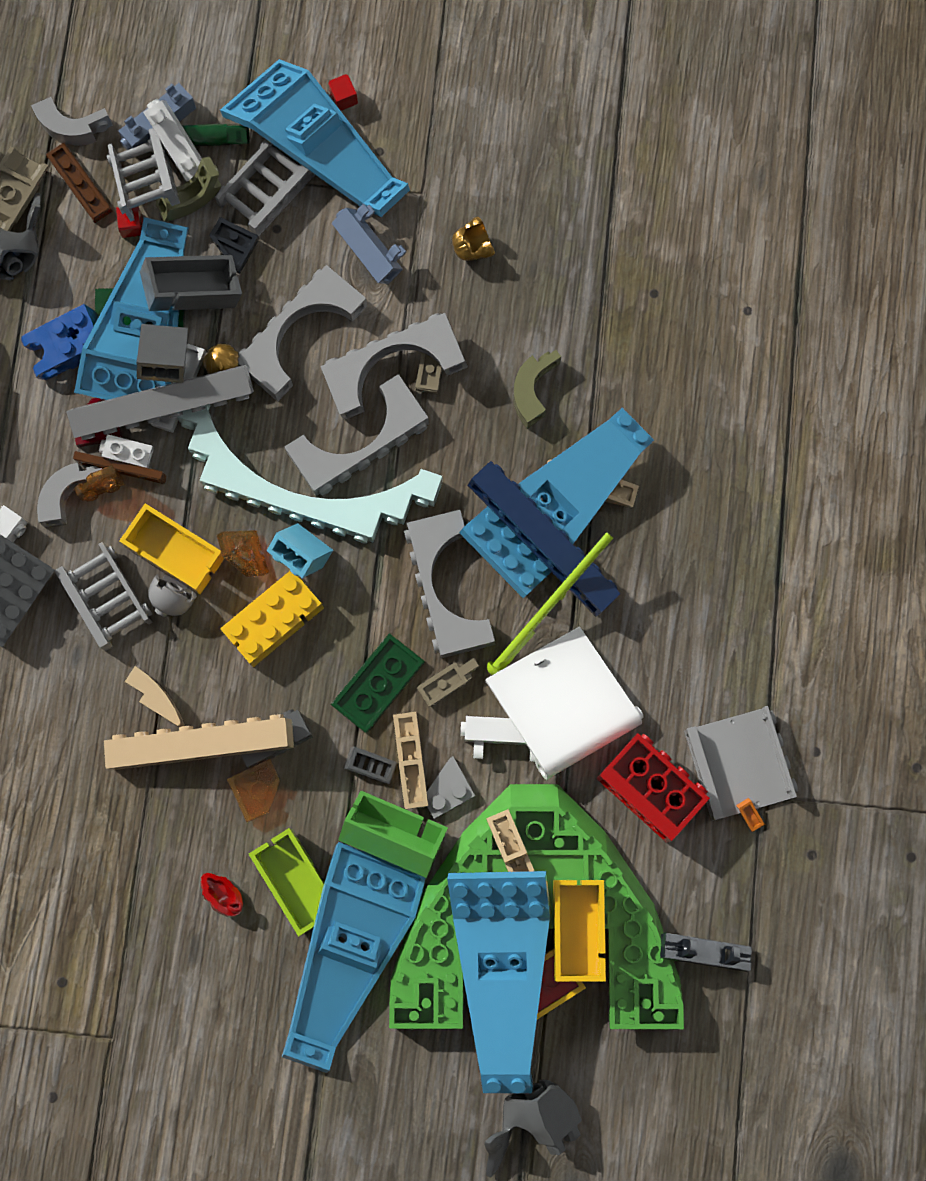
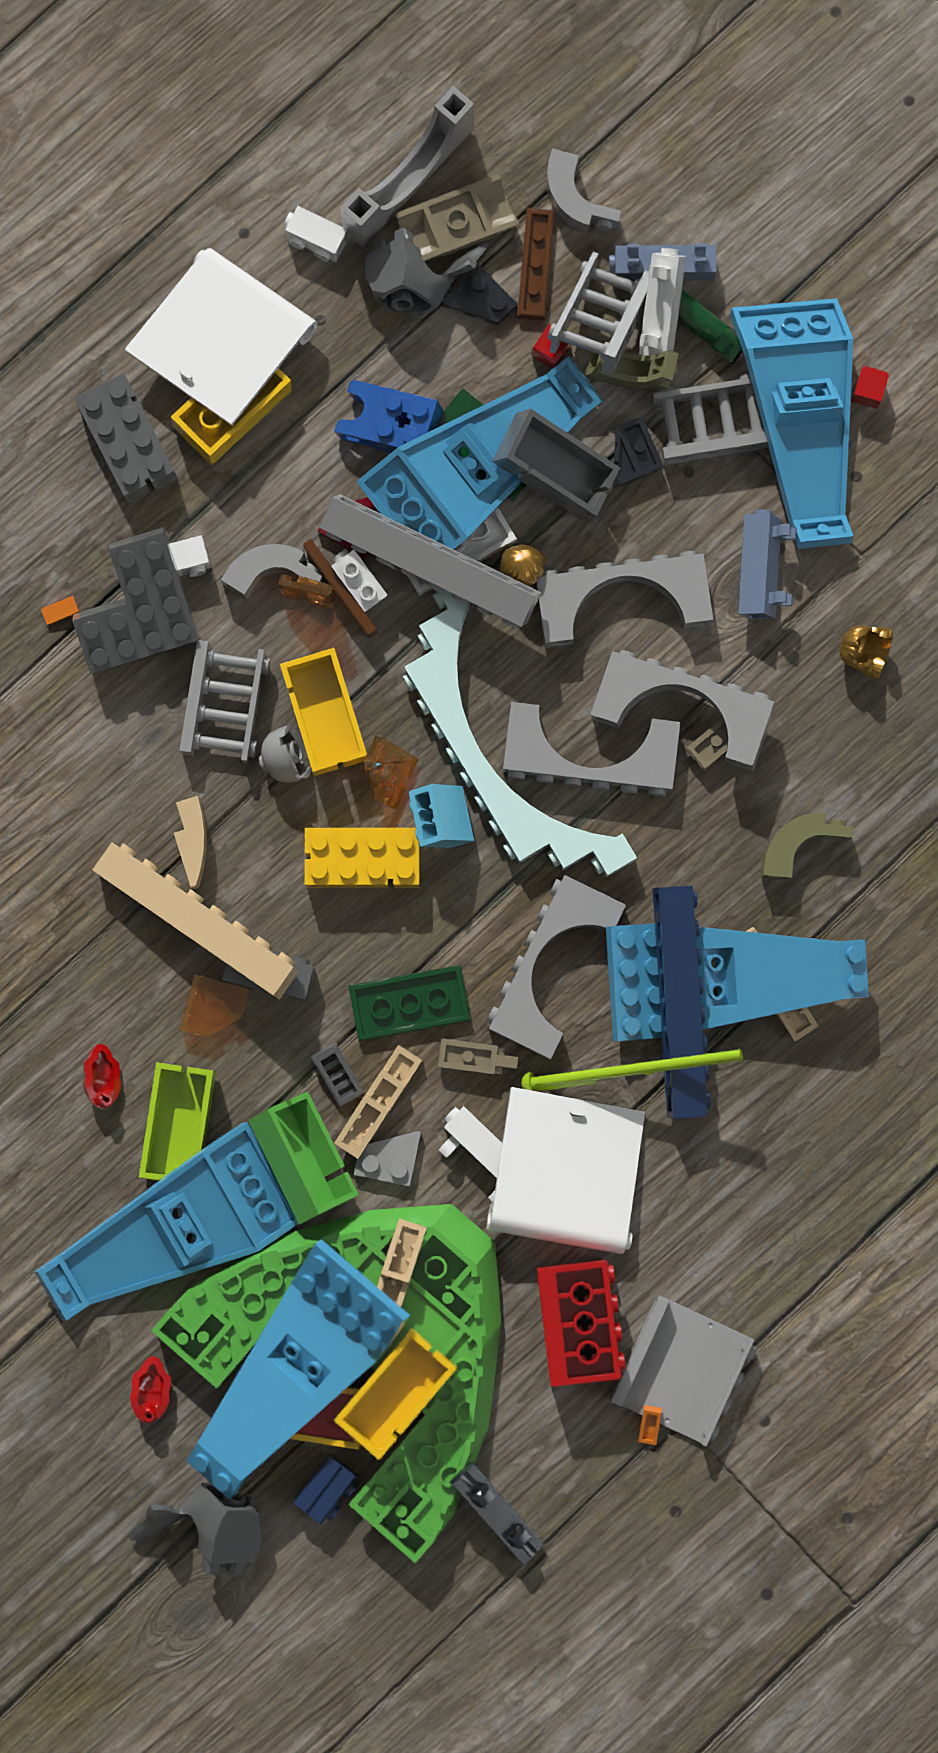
camera: 40 degrees right, 5 degrees up
dark grey brick [137,324,188,383] -> none
none -> red arm [130,1356,171,1423]
none -> dark blue brick [294,1453,358,1524]
none -> black wing [441,265,518,326]

